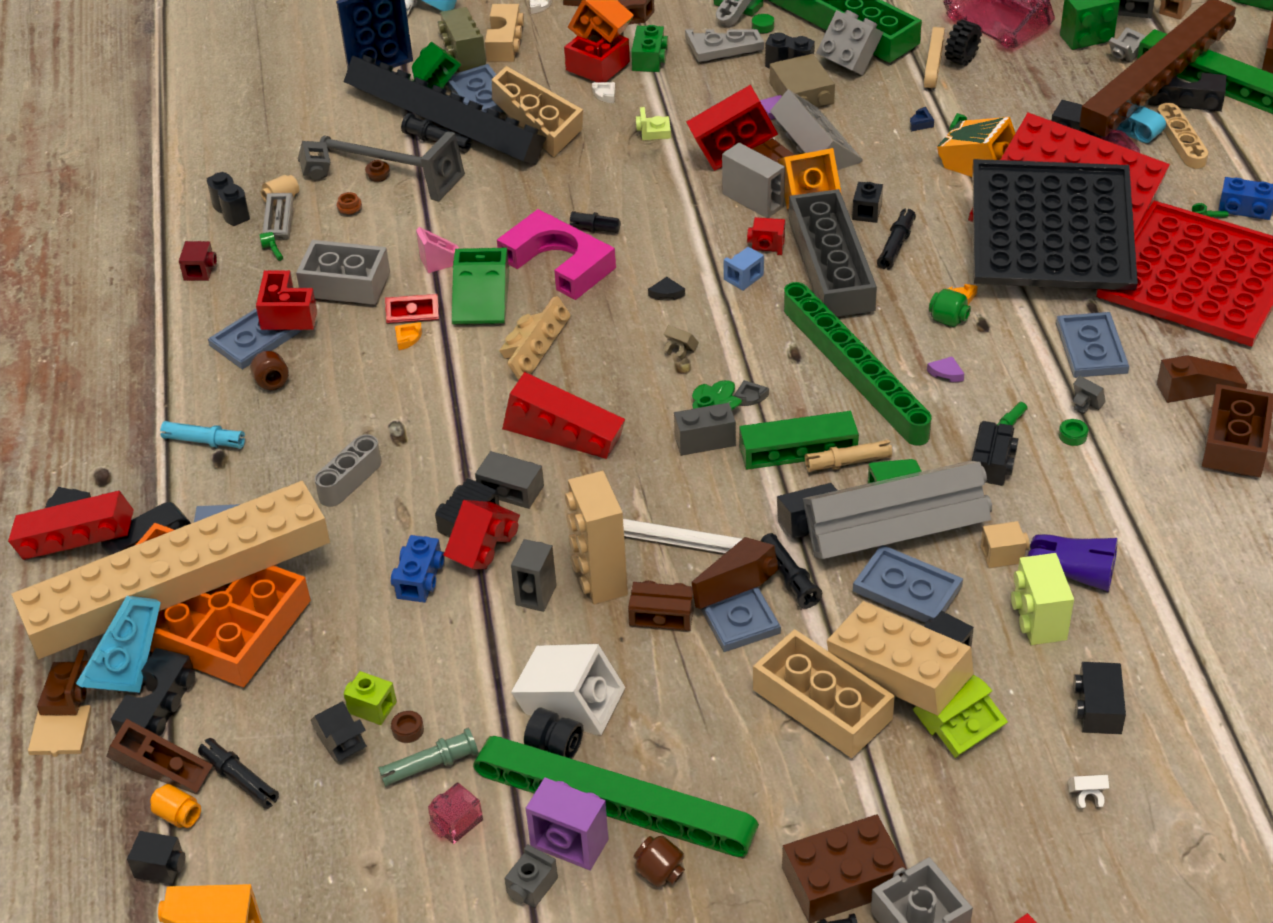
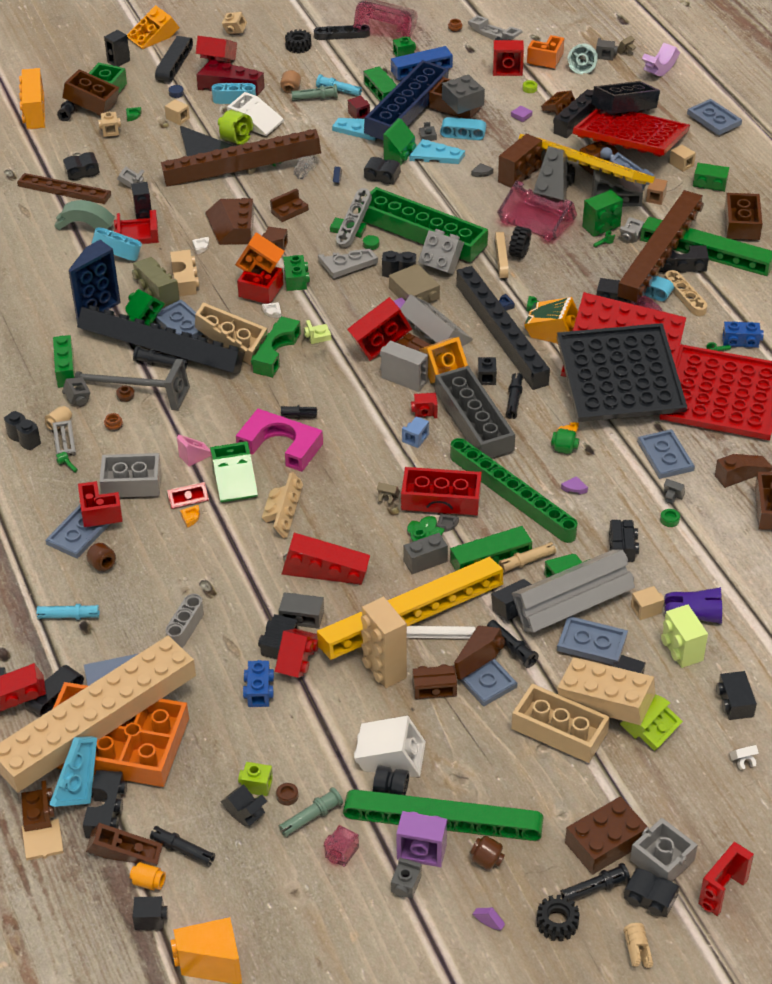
camera: 15 degrees left, 0 degrees up
dark red brick [179,241,217,281] -> none
dark grey brick [511,539,557,612] -> none
black tile [648,277,685,300] -> none
green piece [997,402,1028,426] -> none
none -> green brick [53,335,75,388]
none -> green arch [251,316,301,378]
none -> yellow brick [317,557,503,660]
none -> red brick [401,467,481,515]
none -> black brick [456,266,550,390]
none -> green hand [593,231,615,247]

